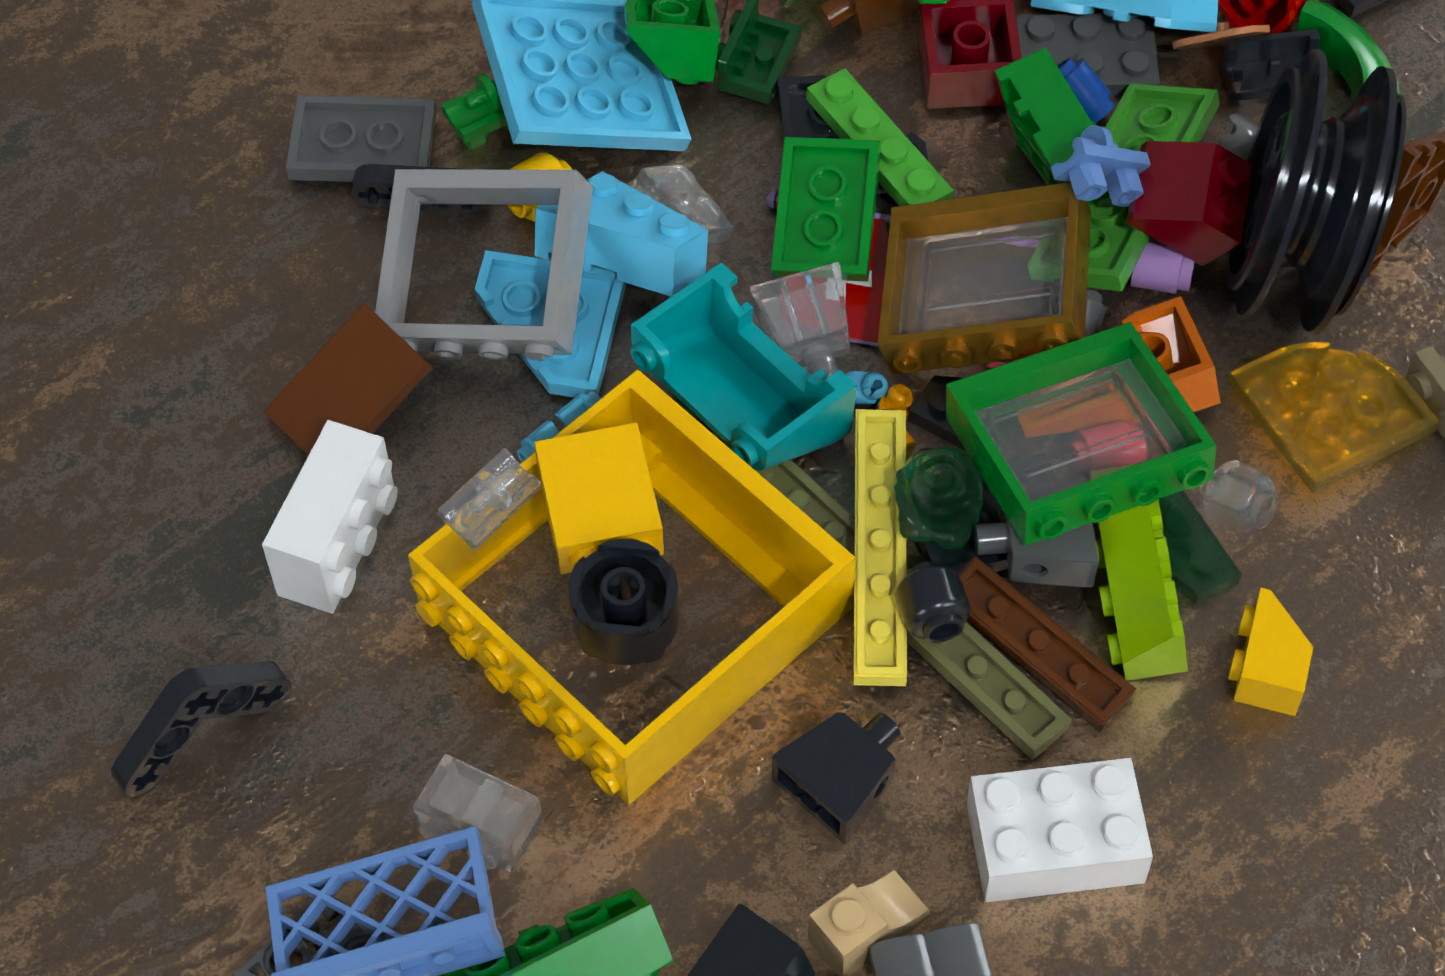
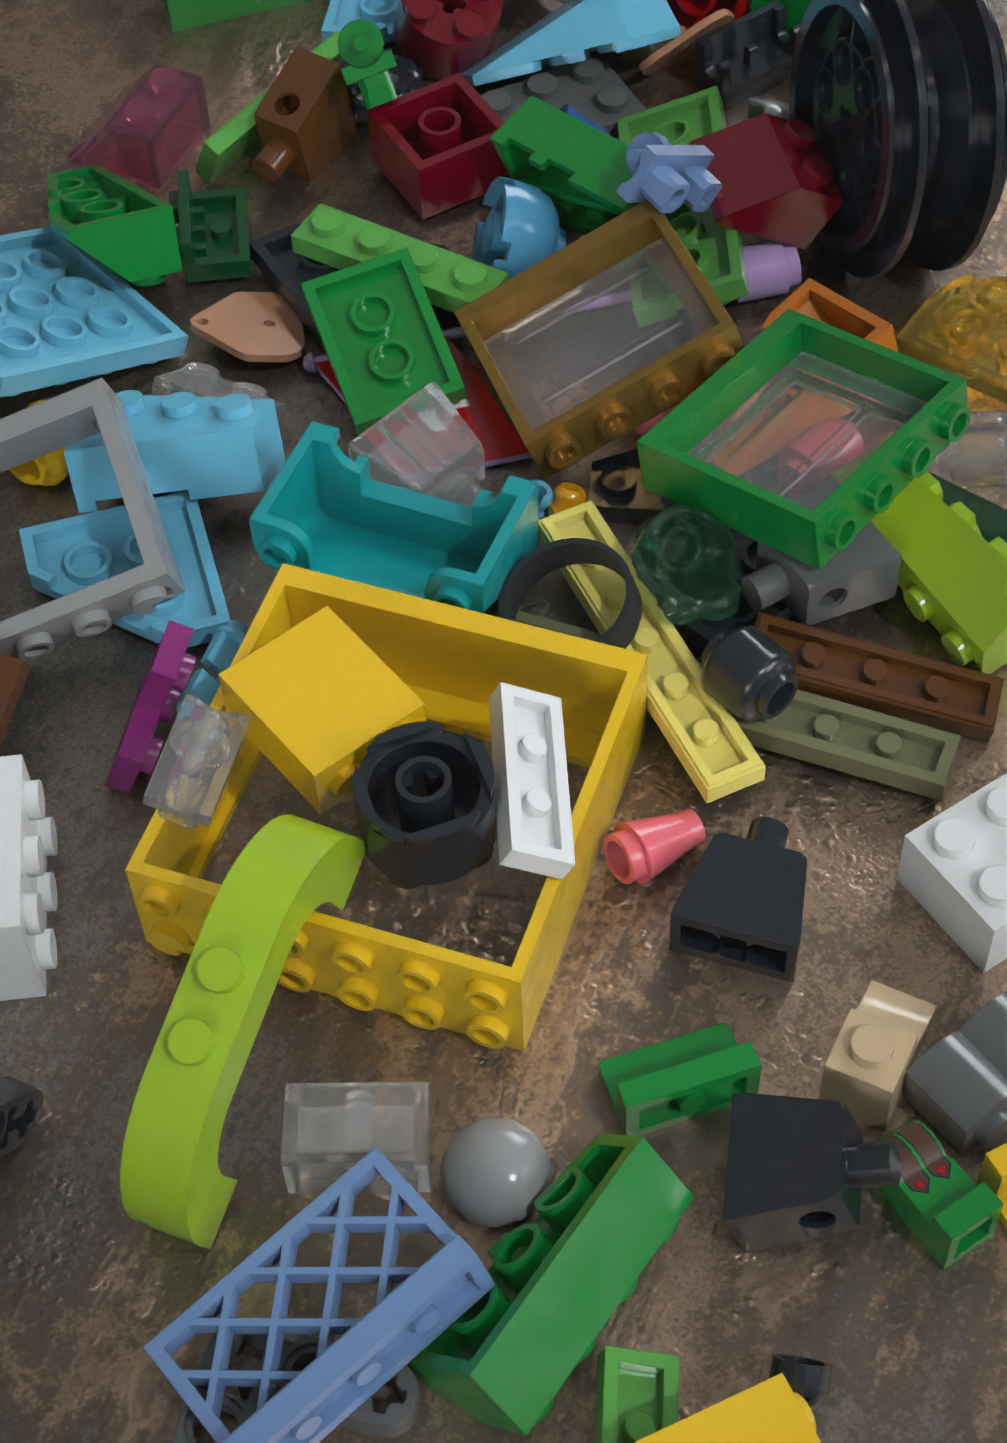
camera: 25 degrees left, 5 degrees down
none -> magenta plate [105,620,196,794]
none -> lime arch [120,814,366,1249]
none -> nougat piece [189,291,305,362]
none -> light grey hair [440,1116,553,1228]
none -> dark azure cylinder [472,176,567,279]
none -> white plate [489,682,576,880]
none -> black tyre [498,538,642,649]
none -> green panel [599,1023,762,1136]
none -> coral cone [603,808,705,885]

